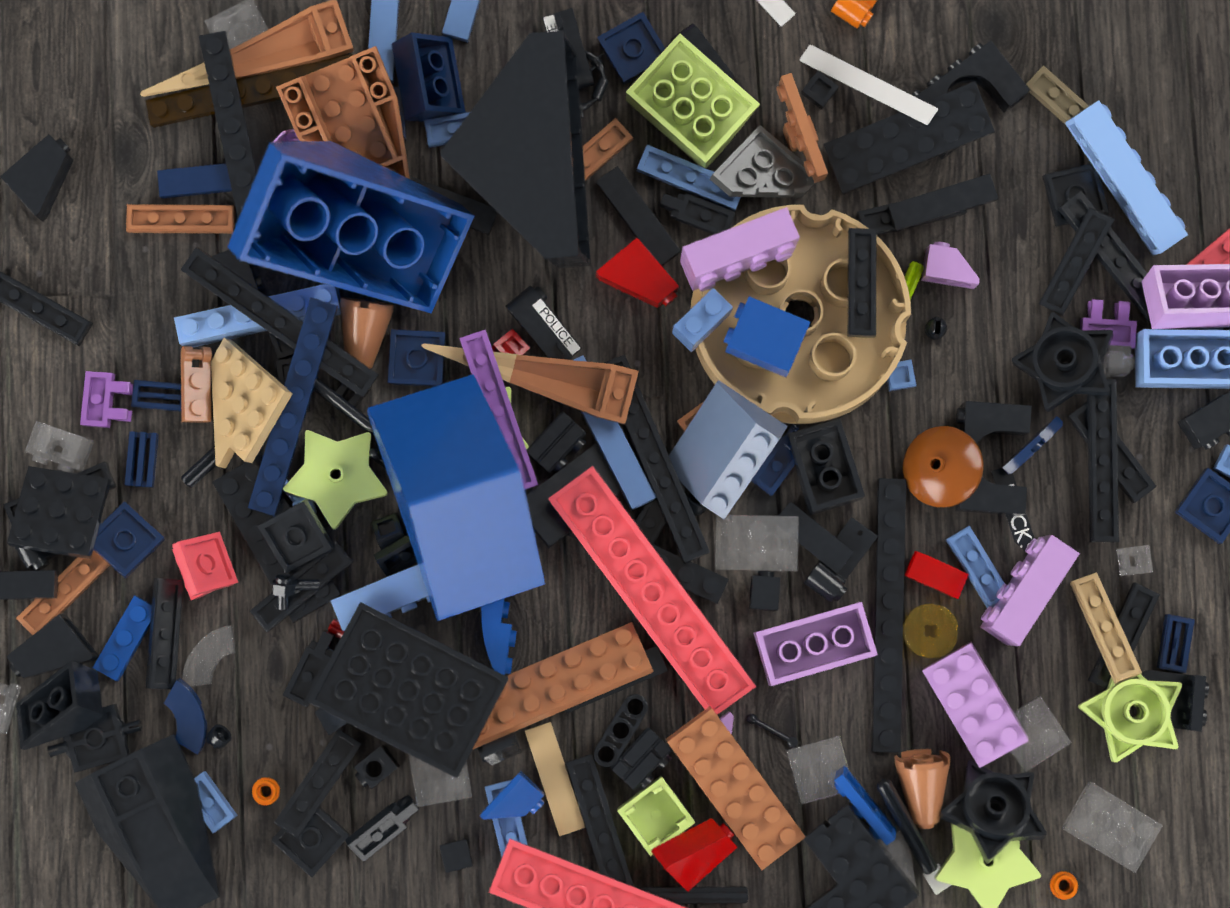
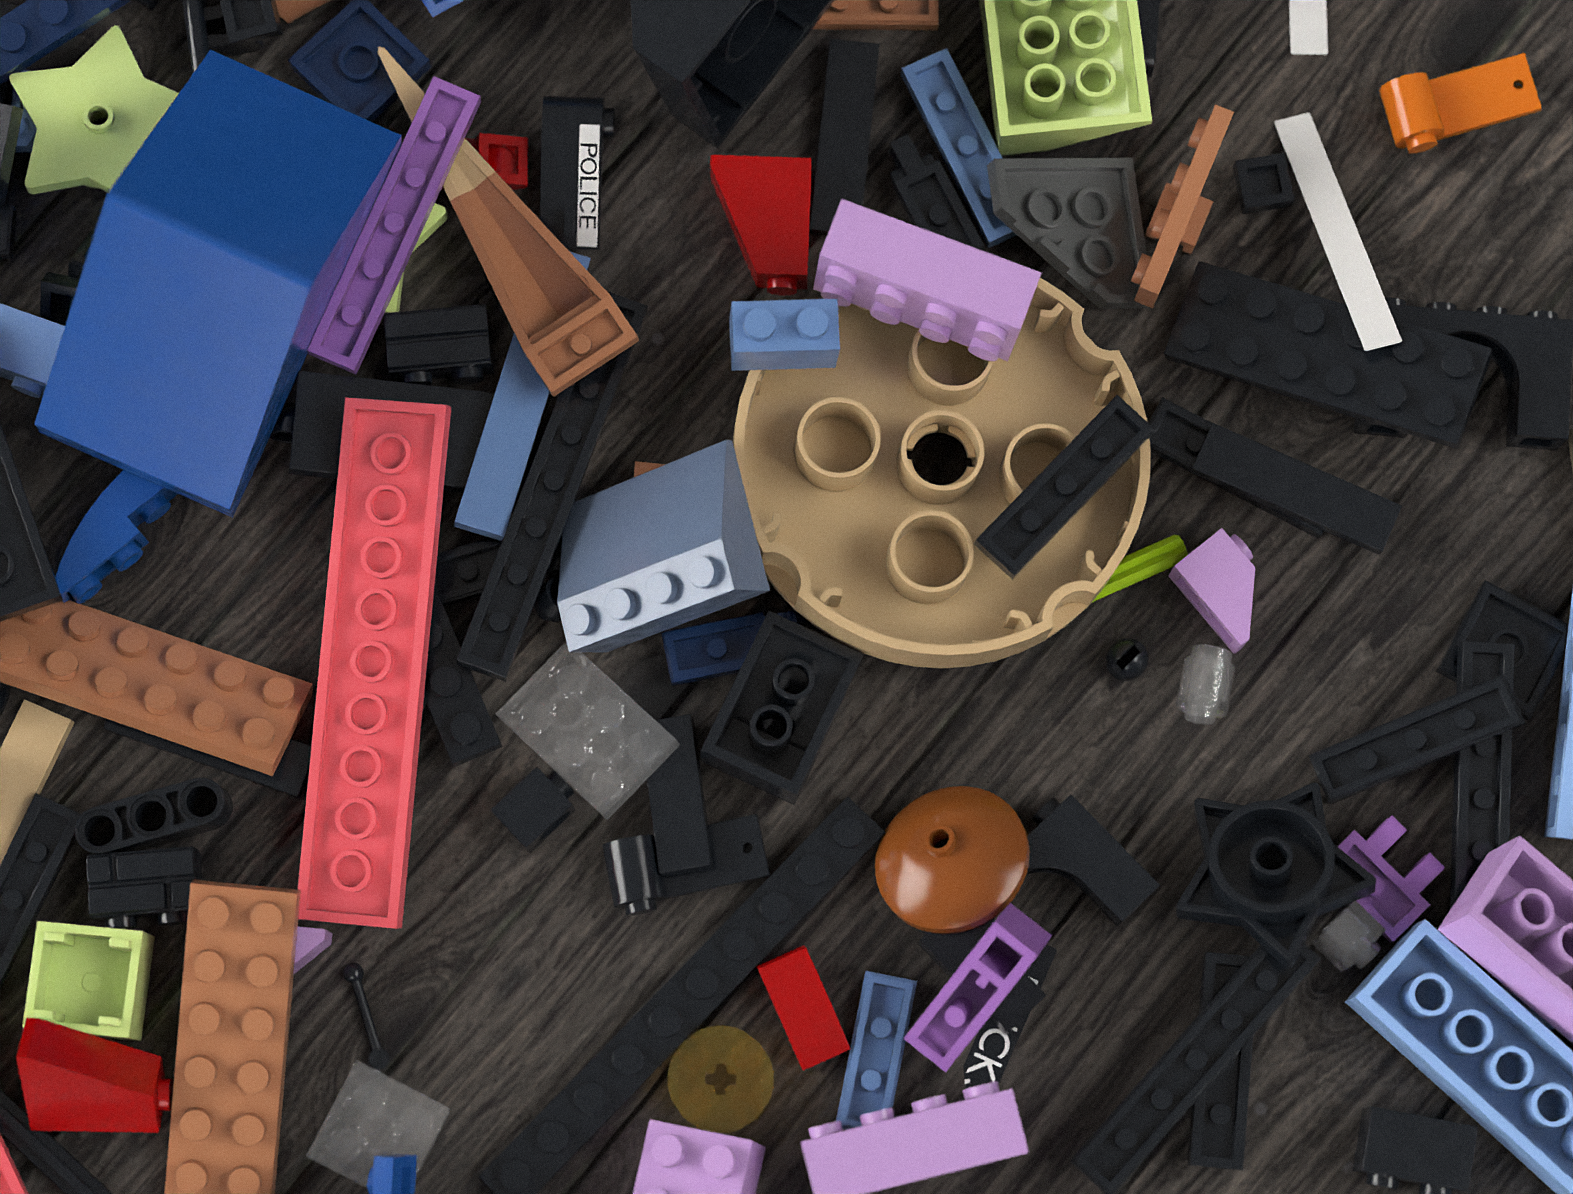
camera: 45 degrees right, 5 degrees down
blue brick [723,296,810,378] -> none
lavender brick [753,602,878,686] -> none
medium blue tile [887,359,916,391] -> none
dark blue tile [1002,416,1063,474] -> none
none -> medium lavender slope [904,903,1052,1072]
none -> clear brick [1176,645,1236,725]

